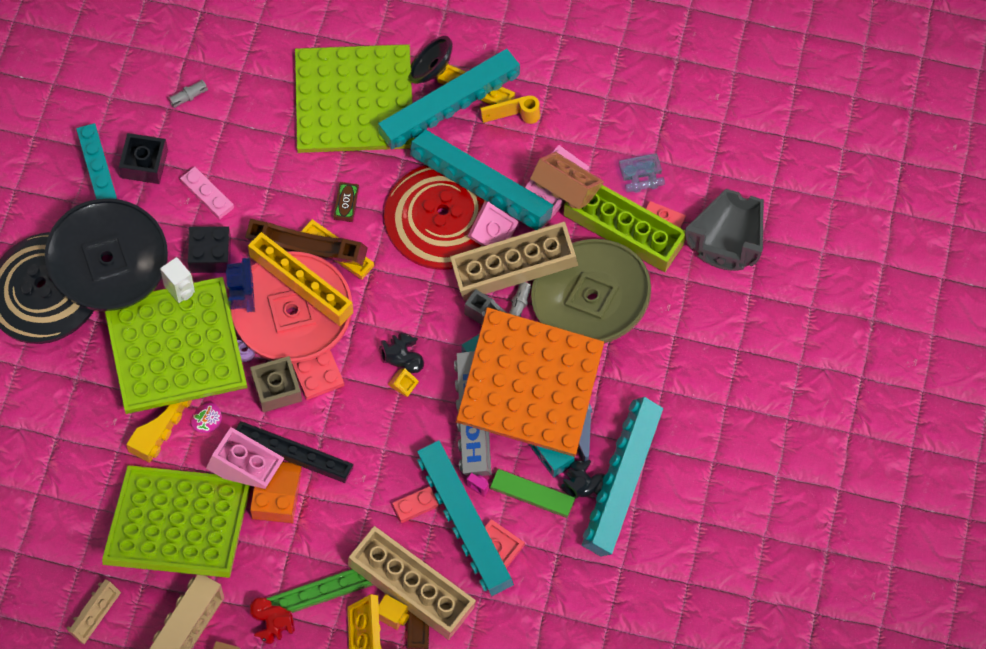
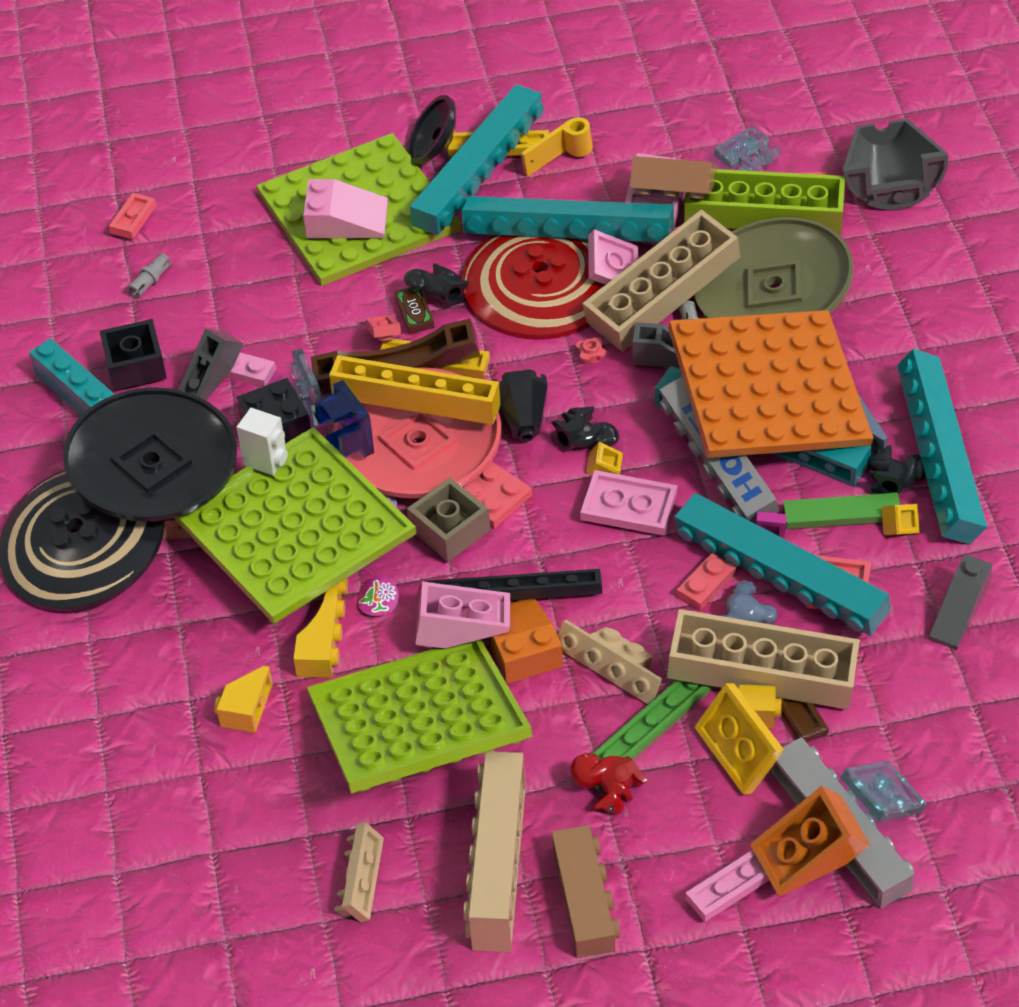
camera: 20 degrees left, 15 degrees down
none -> coral plate [109,193,157,239]
none -> dark grey slope [178,328,244,401]
none -> yellow slope [214,666,273,733]
none -> clear light blue plate [289,348,325,426]
none -> bright pink slope [304,179,388,238]
none -> coral plate [365,315,401,341]
none -> black animal [403,263,469,306]
none -> black cone [494,369,548,442]
none -> tan bracket [558,620,662,704]
none -> coral plate [576,337,606,364]
none -> bright pink plate [580,470,678,536]
none -> sand blue animal [721,580,778,624]
none -> yellow slope [881,504,920,535]
none -> dark grey slope [929,554,993,650]

